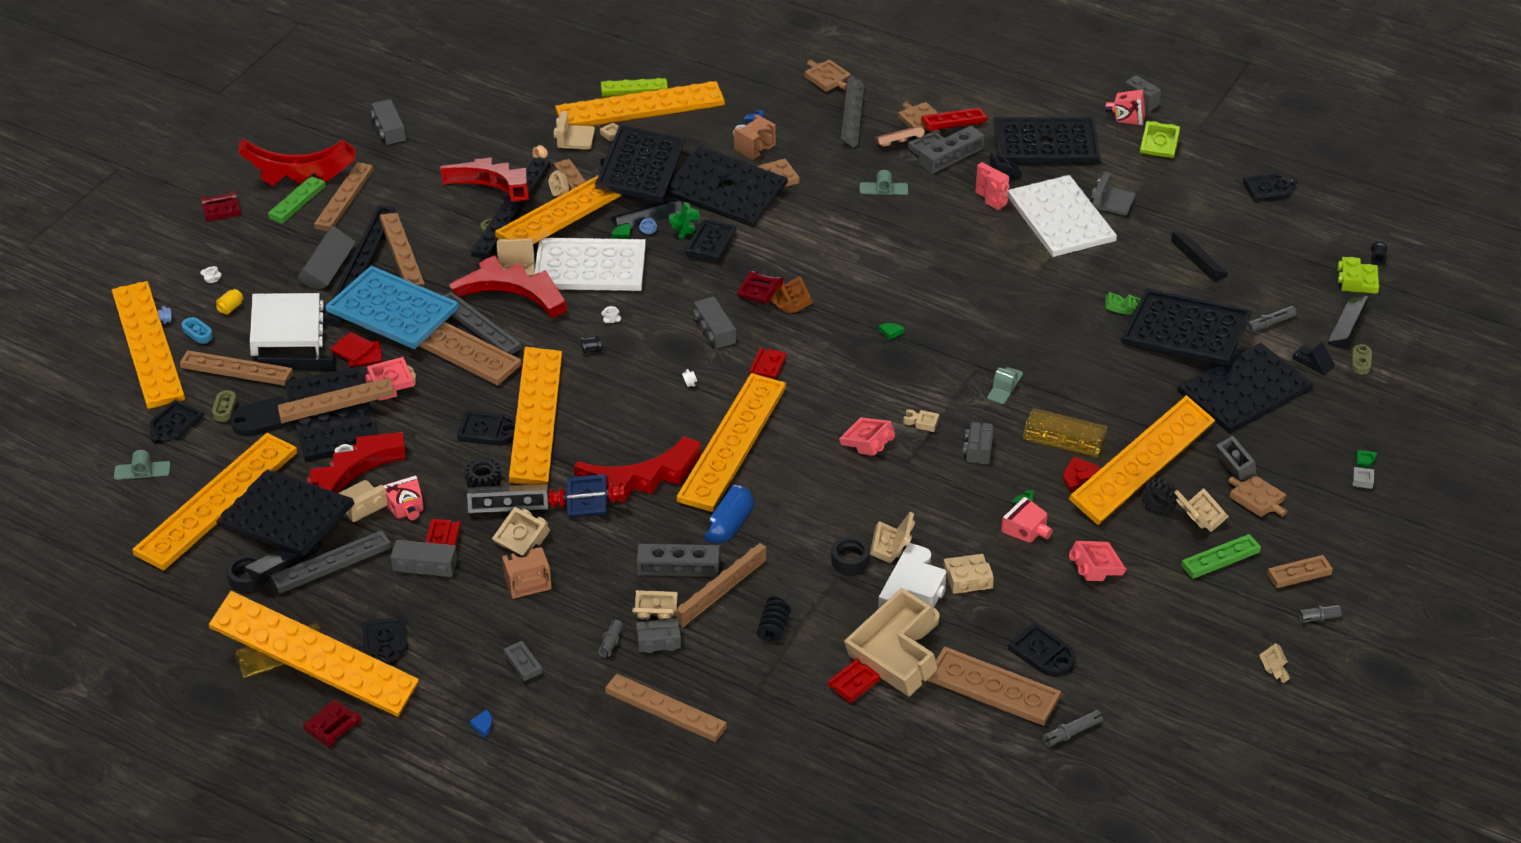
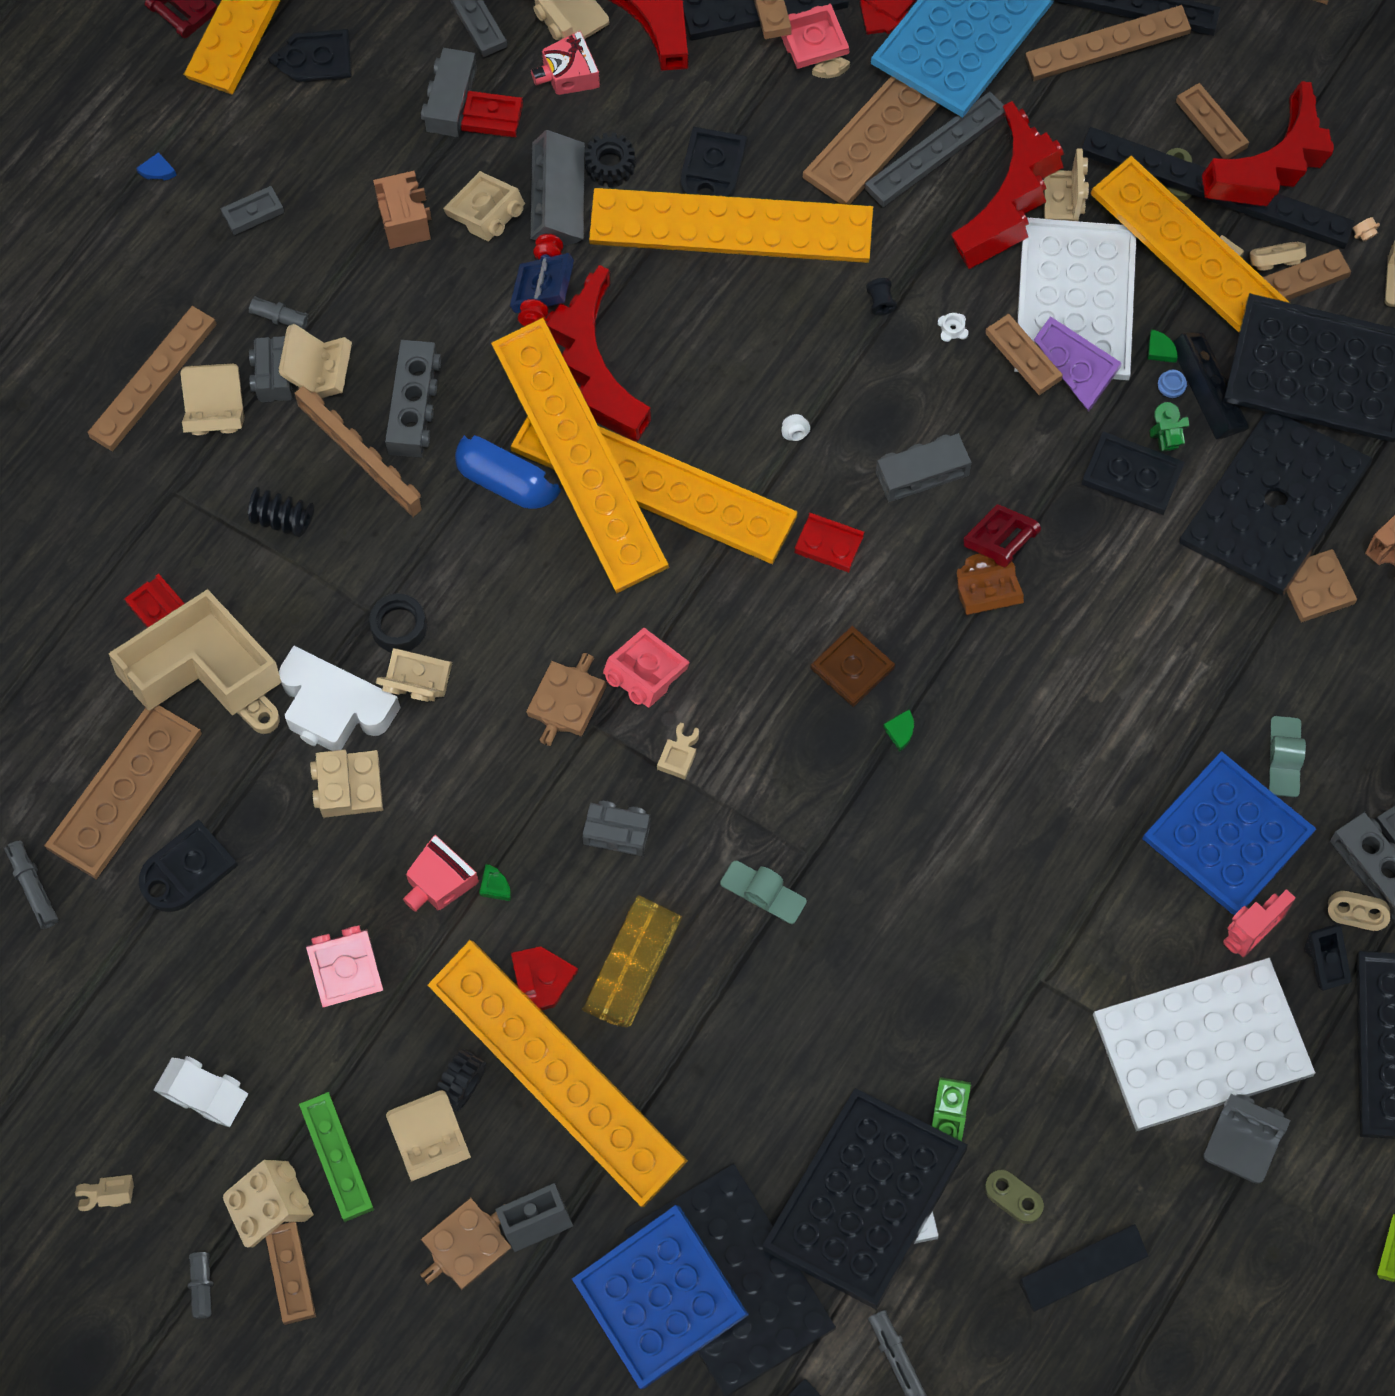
camera: 95 degrees right, 25 degrees up
none -> white brick [154,1056,248,1127]
none -> tan bracket [180,363,245,435]
none -> tan bracket [223,1160,314,1247]
none -> light orange plate [491,318,669,594]
none -> medium nougat plate [526,653,607,746]
none -> blue plate [572,1205,749,1389]
none -> reddish brown plate [811,626,895,707]
none -> olive plate [985,1170,1044,1224]
none -> medium nougat plate [986,314,1063,395]
none -> medium lavender wing [1034,316,1122,412]
none -> blue plate [1142,751,1316,915]
none -> medium nougat plate [1176,83,1249,159]
none -> tan plate [1328,891,1390,931]

